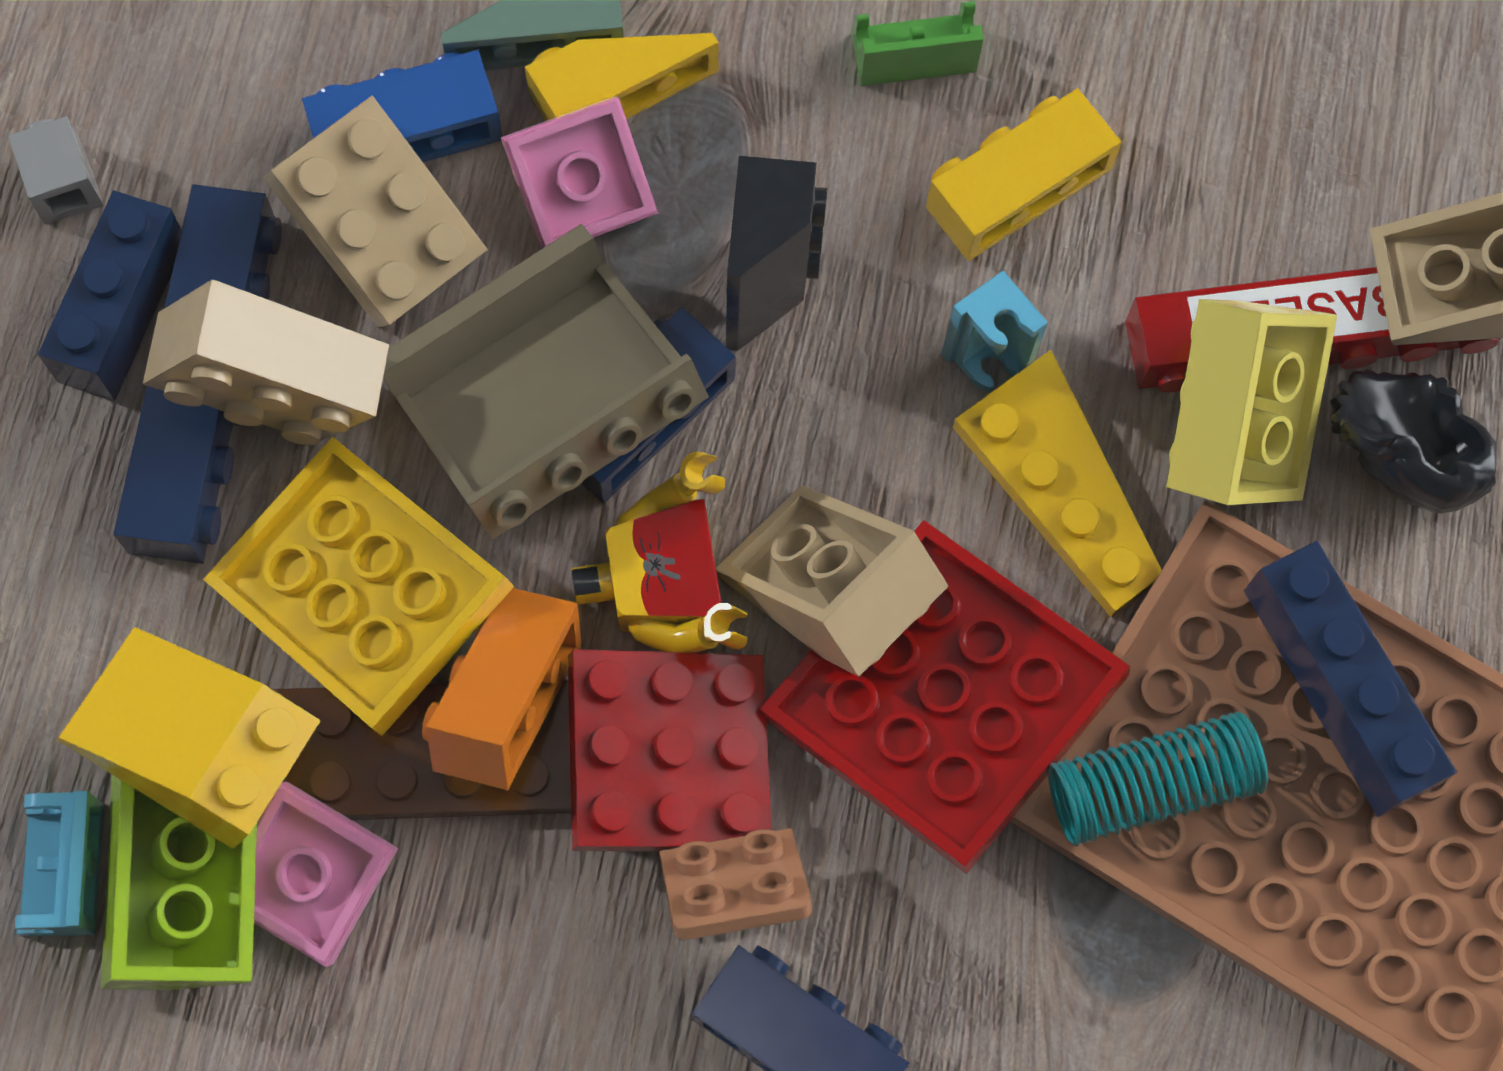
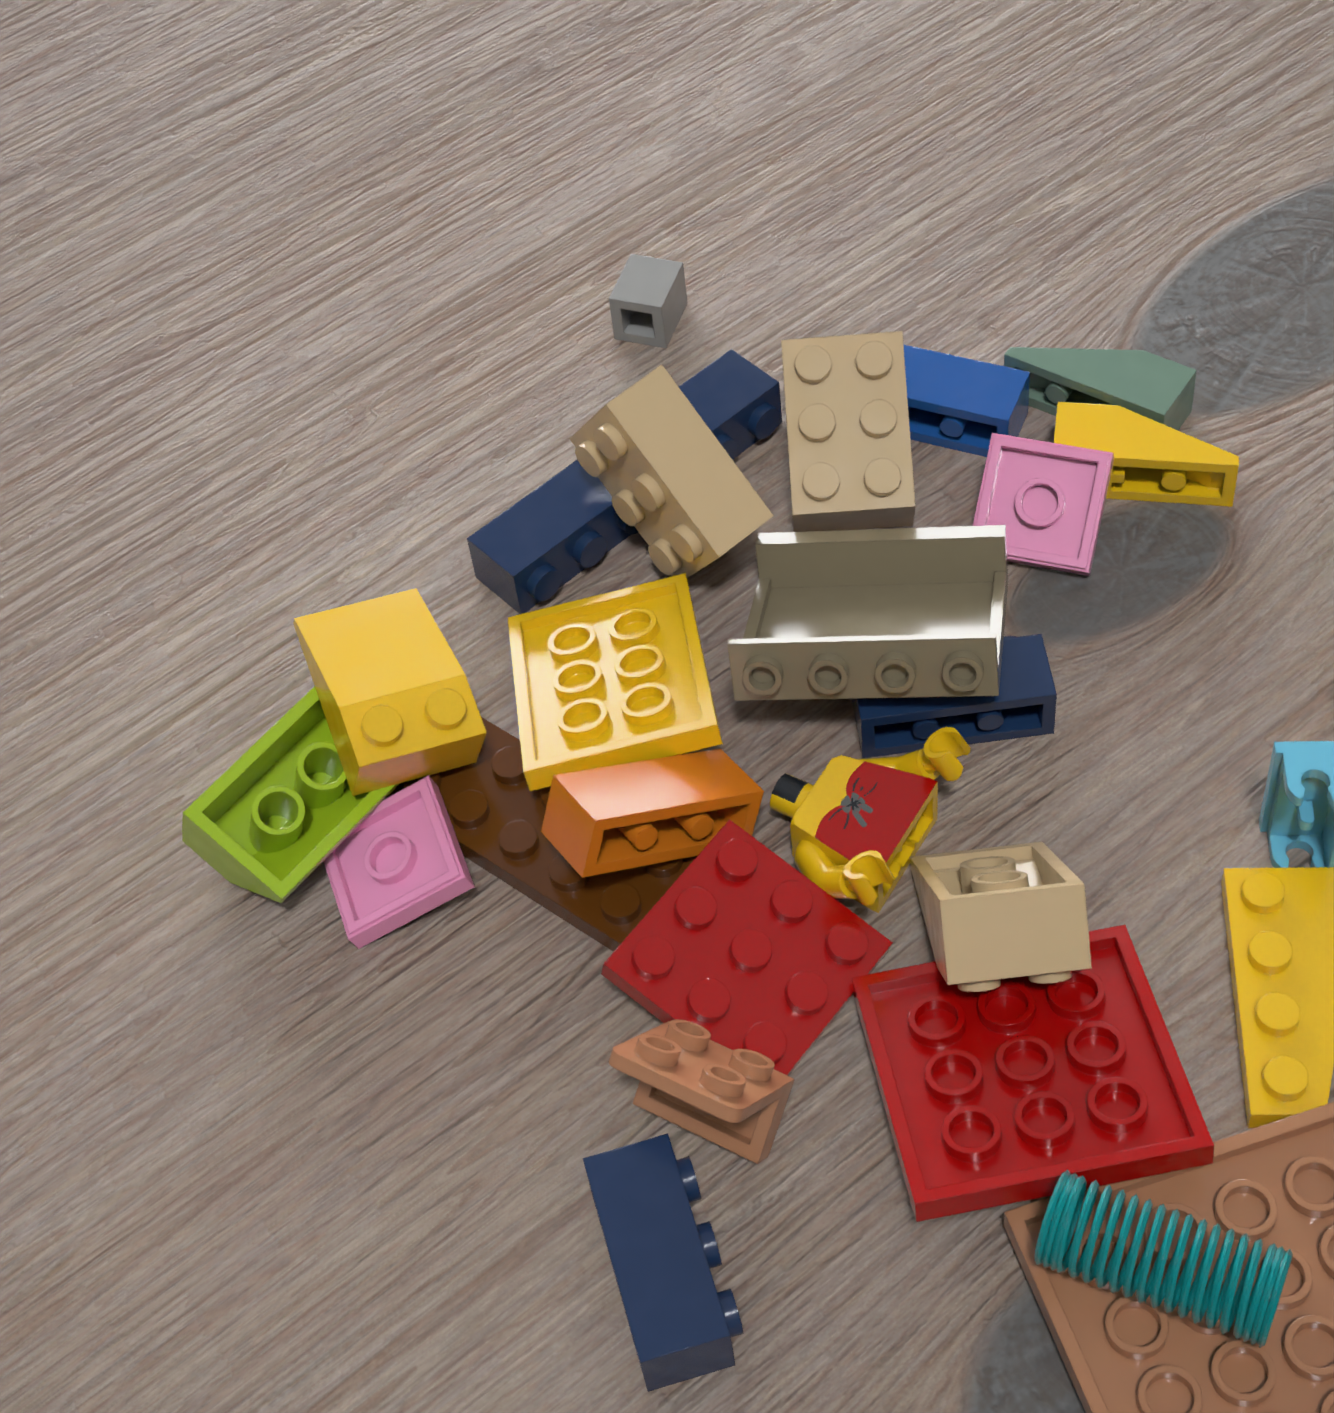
camera: 50 degrees right, 20 degrees down
medium azure hinge [15,791,104,937] -> none
dark blue brick [38,190,182,401] -> none
black slope [726,156,827,351] -> none

